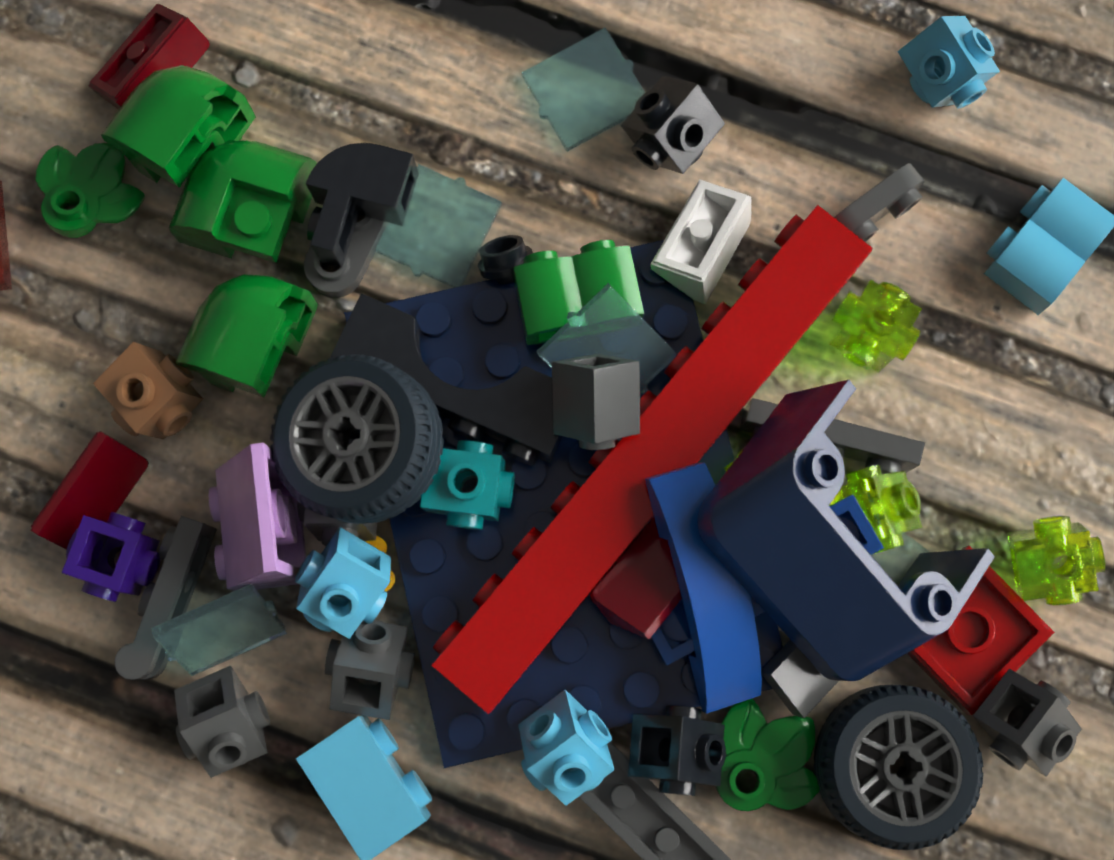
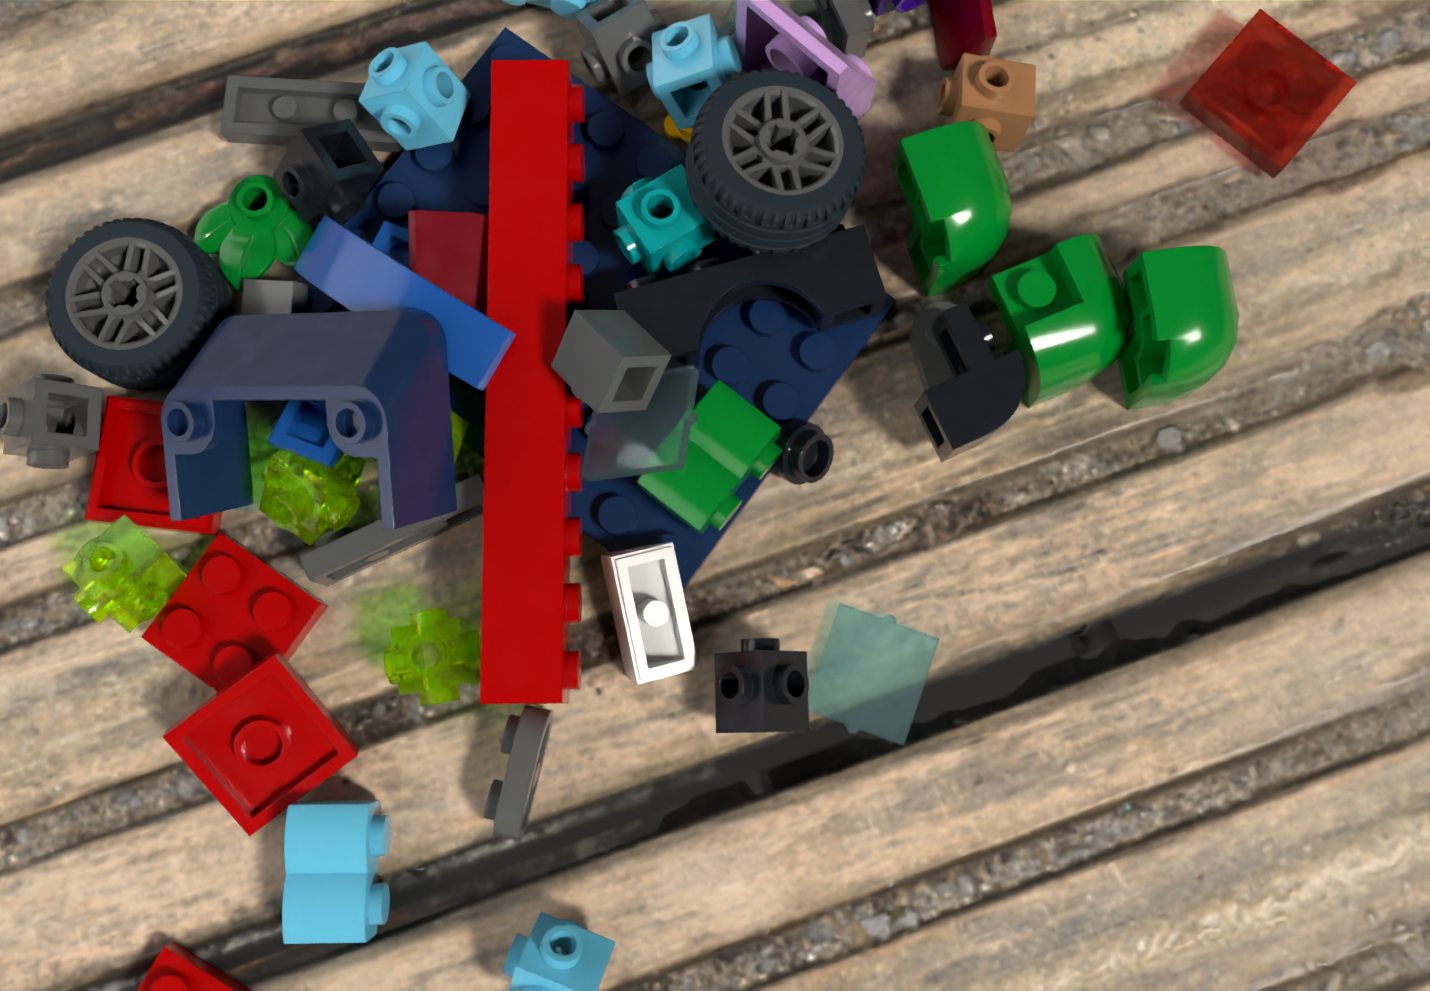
camera: 140 degrees right, 0 degrees up
green plate [35,142,145,238] -> none
dark red slope [88,3,210,110] -> none
clear light blue piece [375,164,502,288] -> none
none -> red plate [141,532,328,692]
none -> red plate [163,649,359,837]

